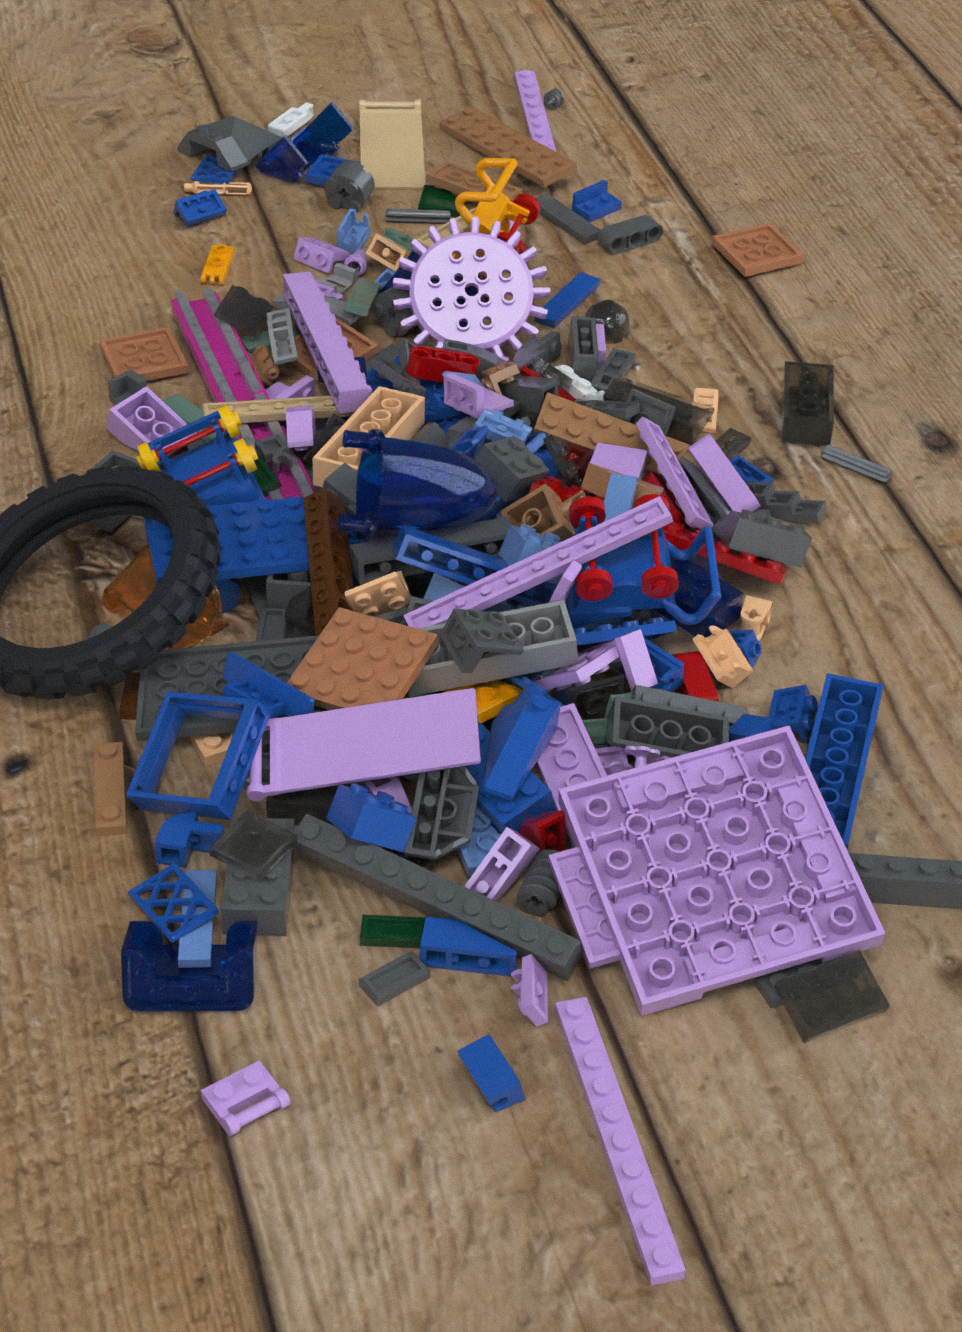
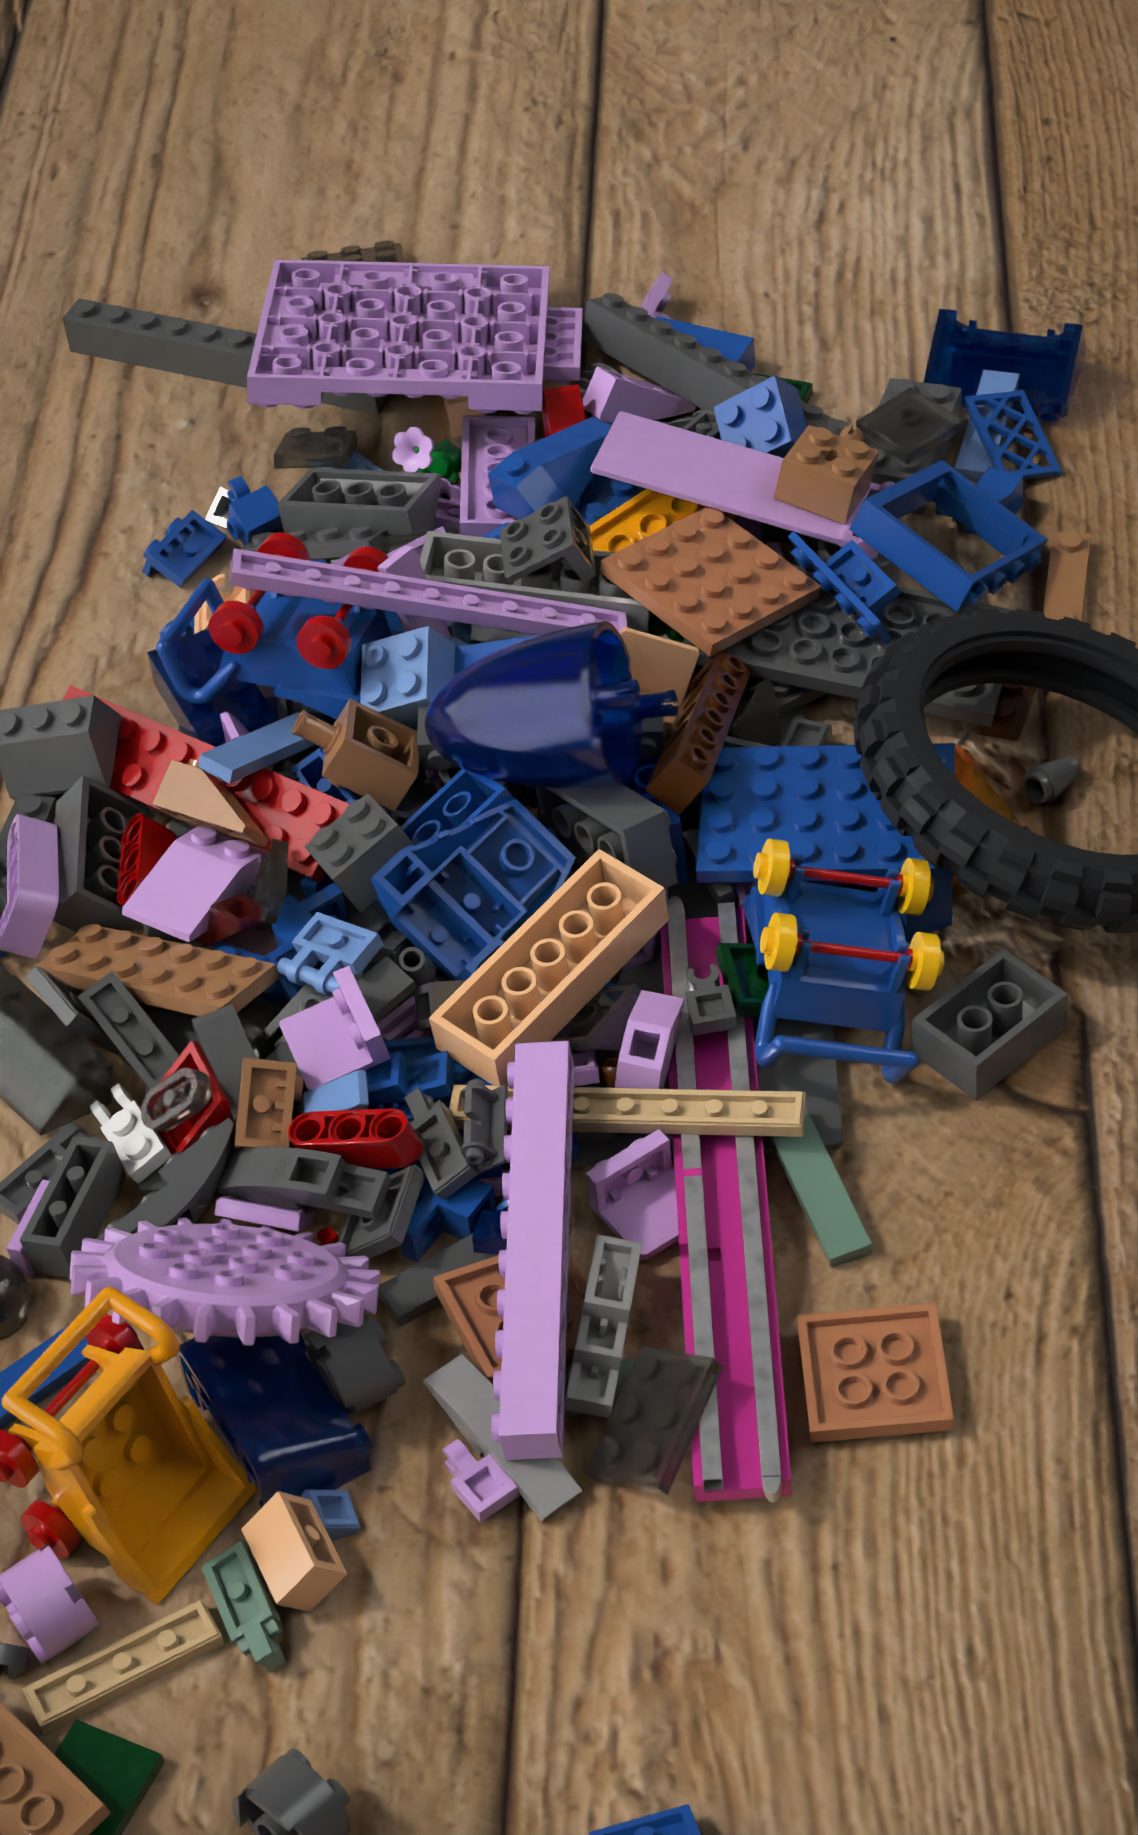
camera: 155 degrees left, 5 degrees up
lavender slope [106,386,197,456] -> none
dark grey panel [108,370,147,405] -> none
light orange hinge [201,244,235,285] -> none
lavender plate [201,1060,291,1136] -> none
medium nougat hinge [246,345,279,386] -> none
lavender bracket [294,237,349,273] -> none
light grey piece [316,263,357,295] -> none
medium blue hinge [337,209,371,254] -> none
lavender cone [344,249,367,276] -> none
sand green tile [344,278,381,317] -> none
dark grey tile [359,951,430,1007] -> none
dark grey axle [386,209,451,224] -> none
blue hinge [457,1034,525,1112] -> none
lavender plate [555,997,686,1286] -> none
lavender plate [636,416,714,529] -> none
light nougat piece [738,595,773,641] -> none
blue brick [805,673,884,851] -> none
none -> dark grey hinge [461,1079,508,1174]
none -> medium nougat brick [774,425,879,525]

